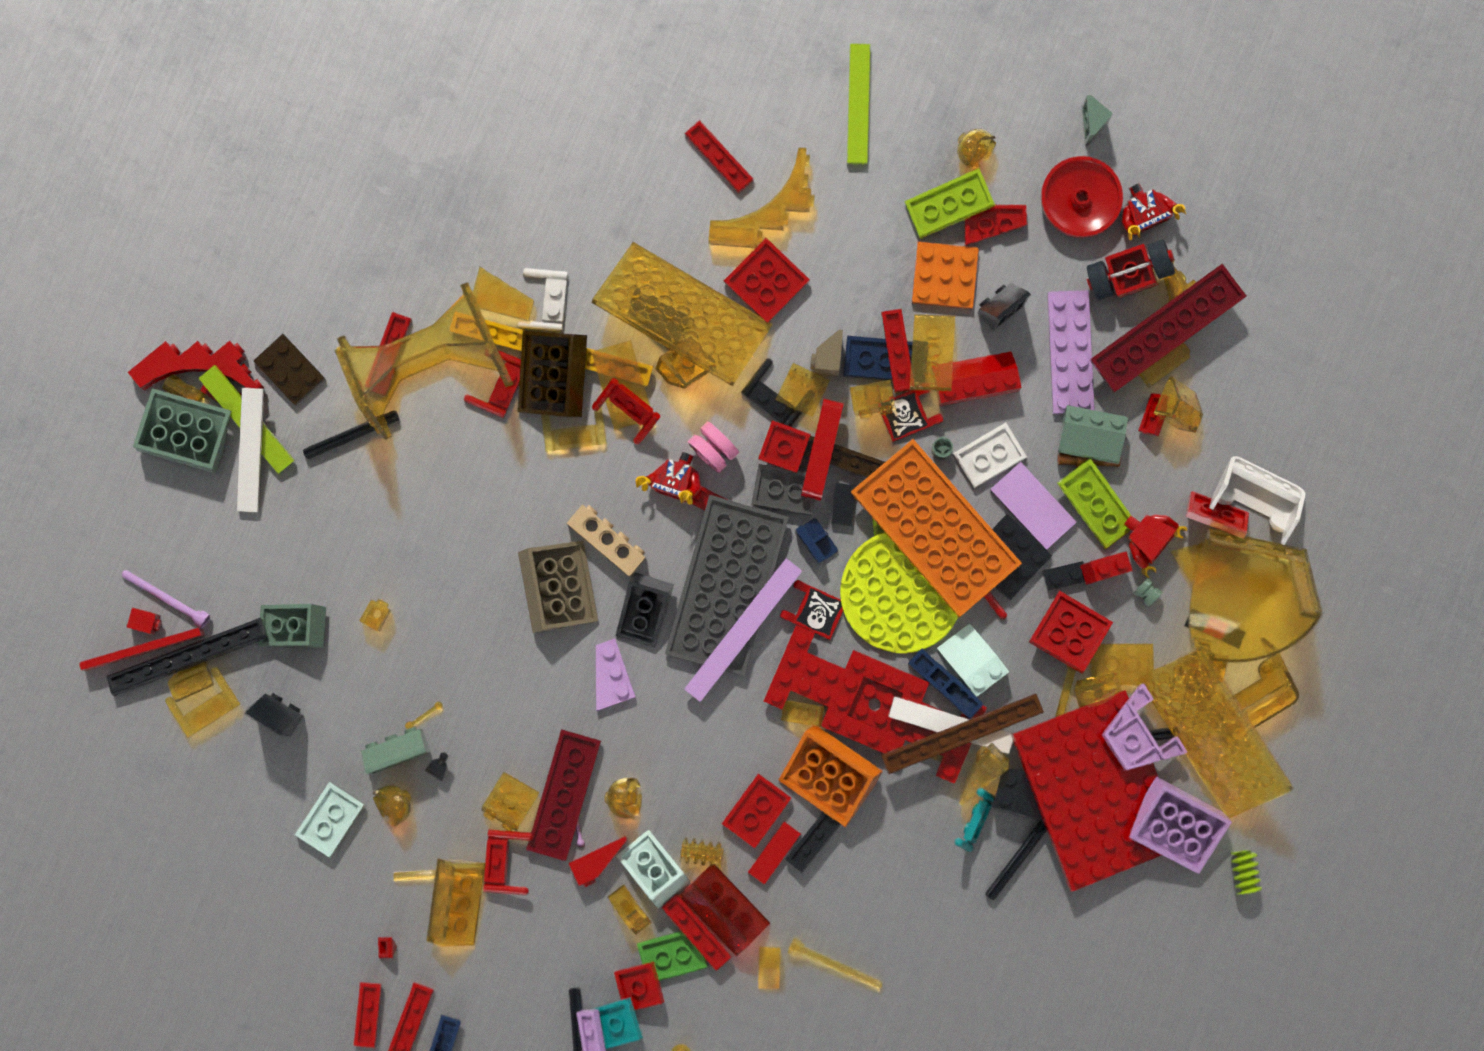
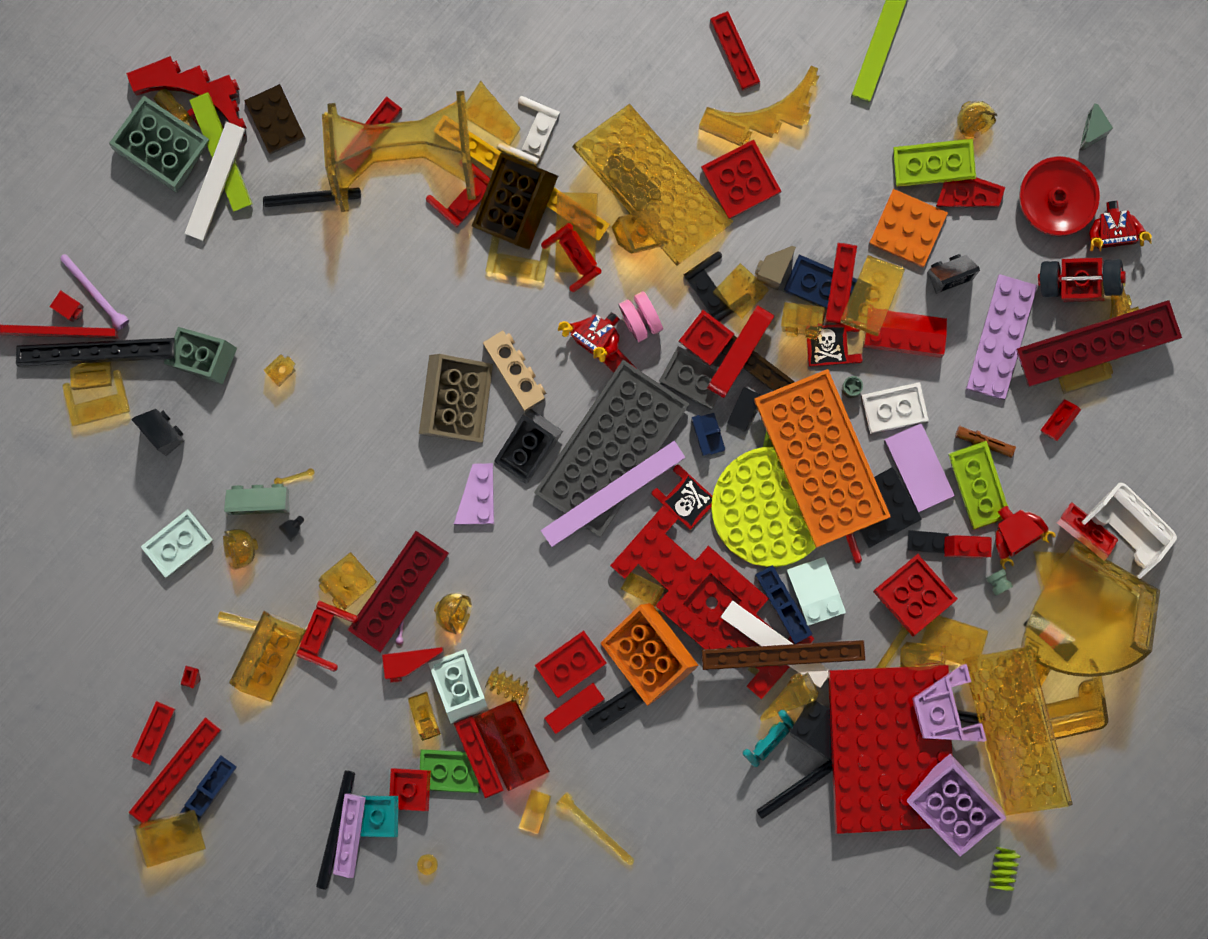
camera: 20 degrees right, 0 degrees up
sand green slope [1058,405,1128,464] -> none
clear yellow slope [1154,376,1204,433] -> none

